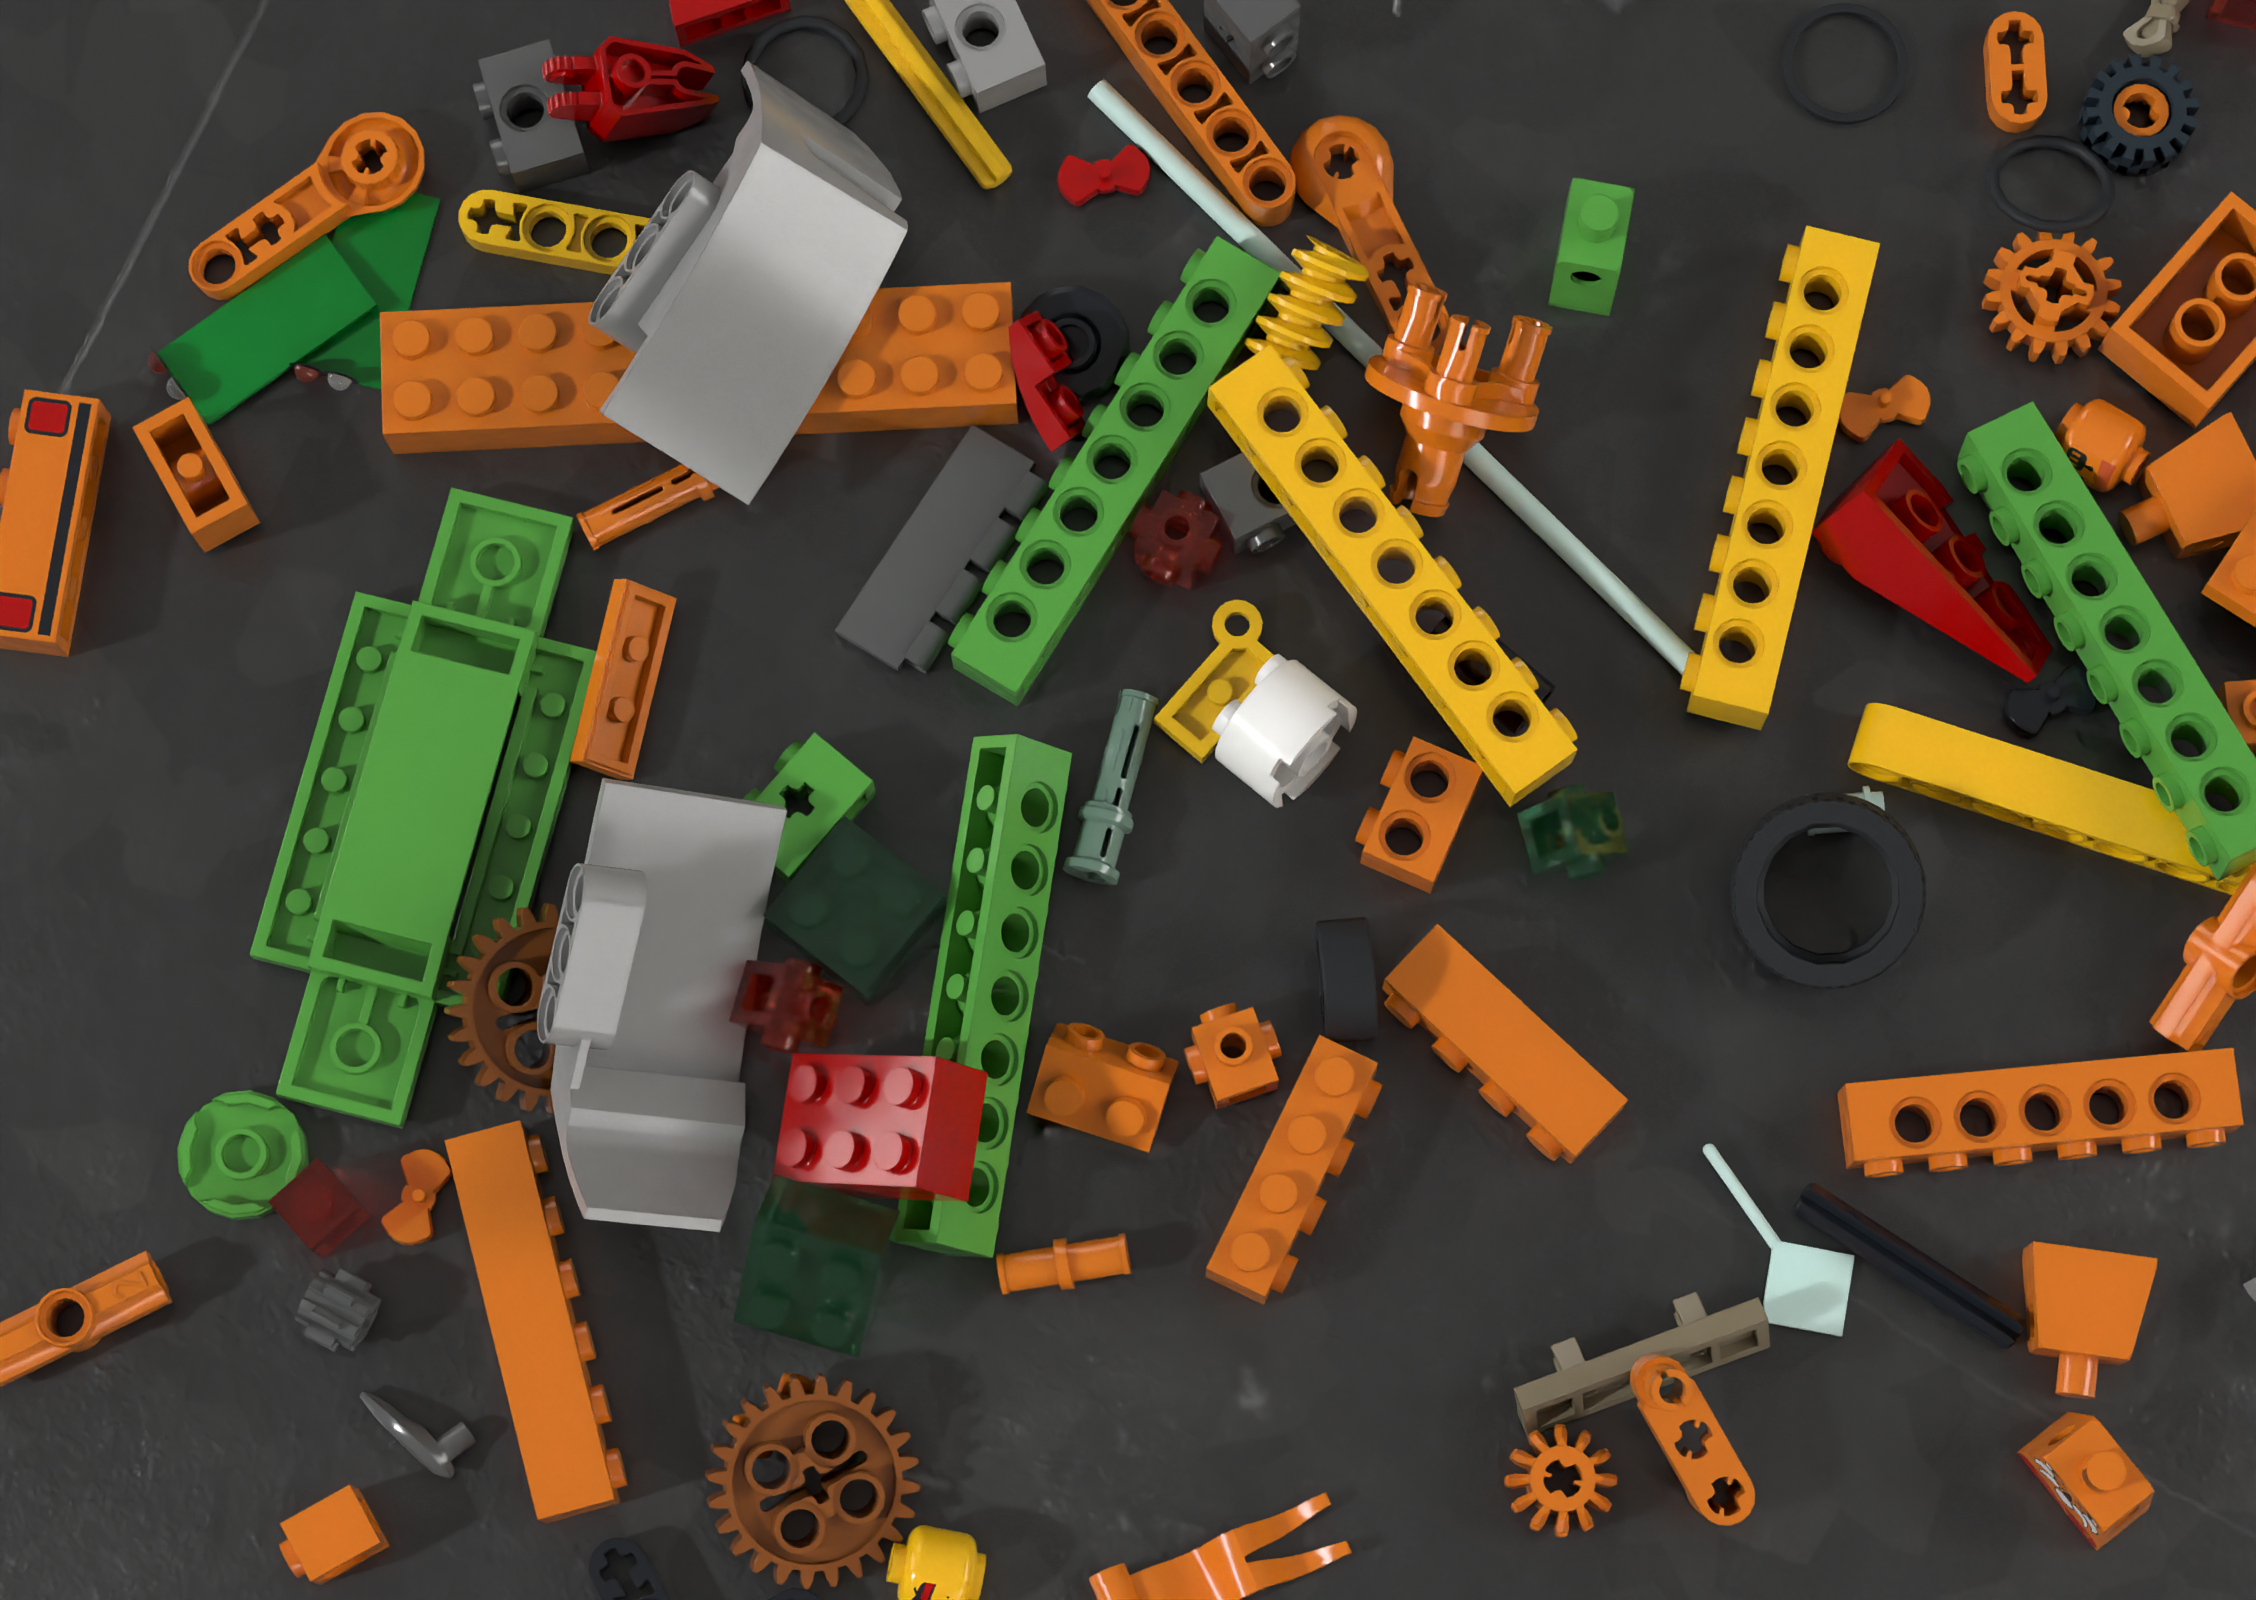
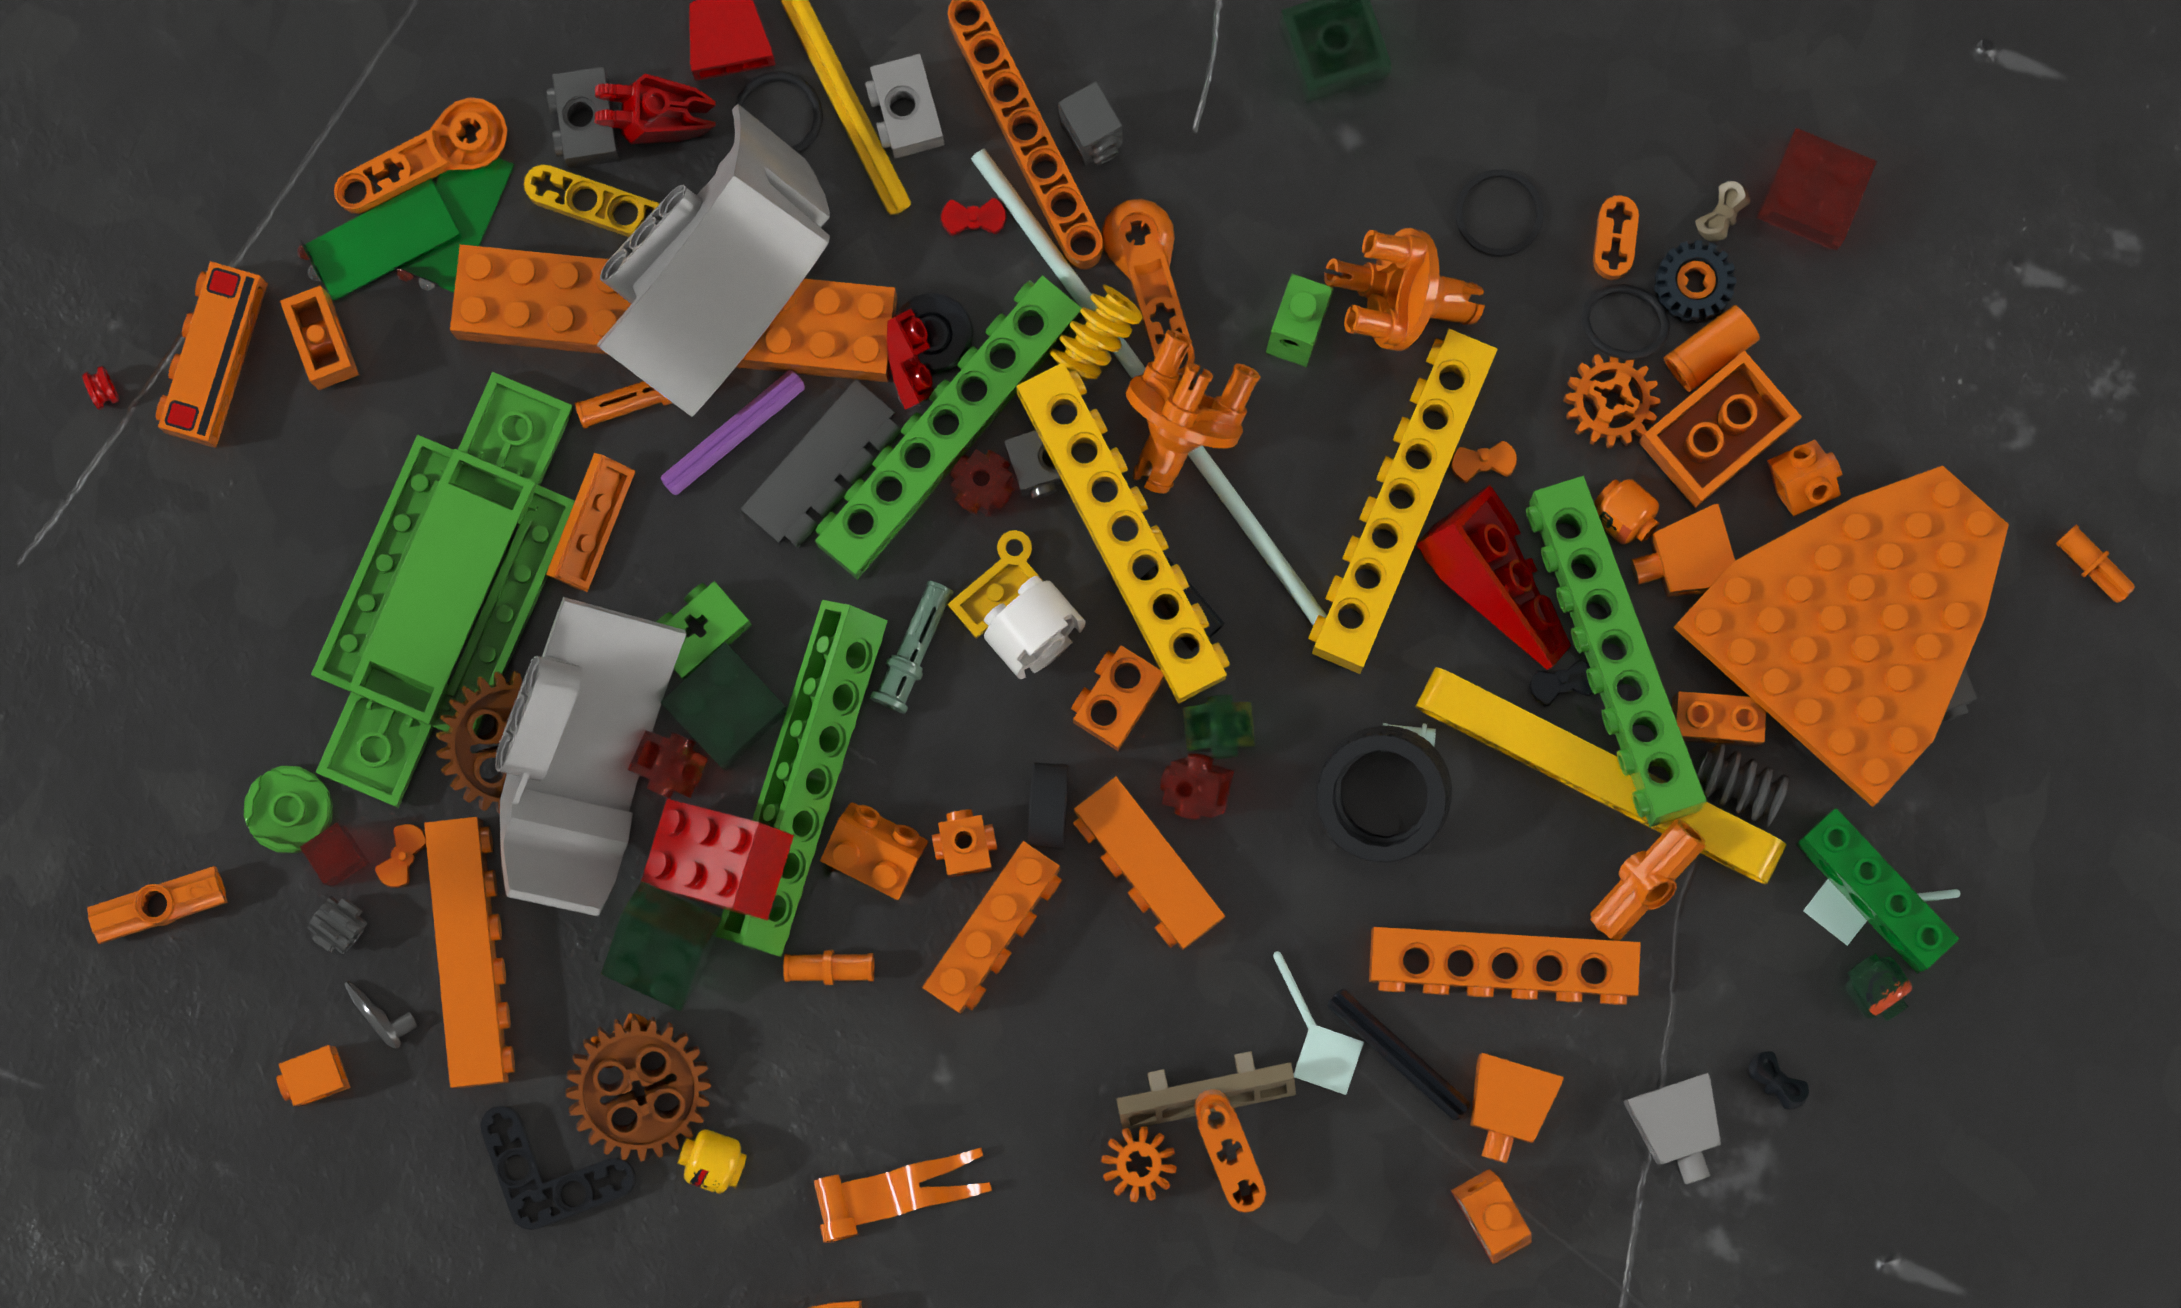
camera: 10 degrees right, 5 degrees up
none -> medium lavender axle [661,370,805,495]
none -> clear red brick [1160,753,1234,819]
none -> orange piece [1324,228,1485,351]
none -> orange pin [1664,305,1760,392]

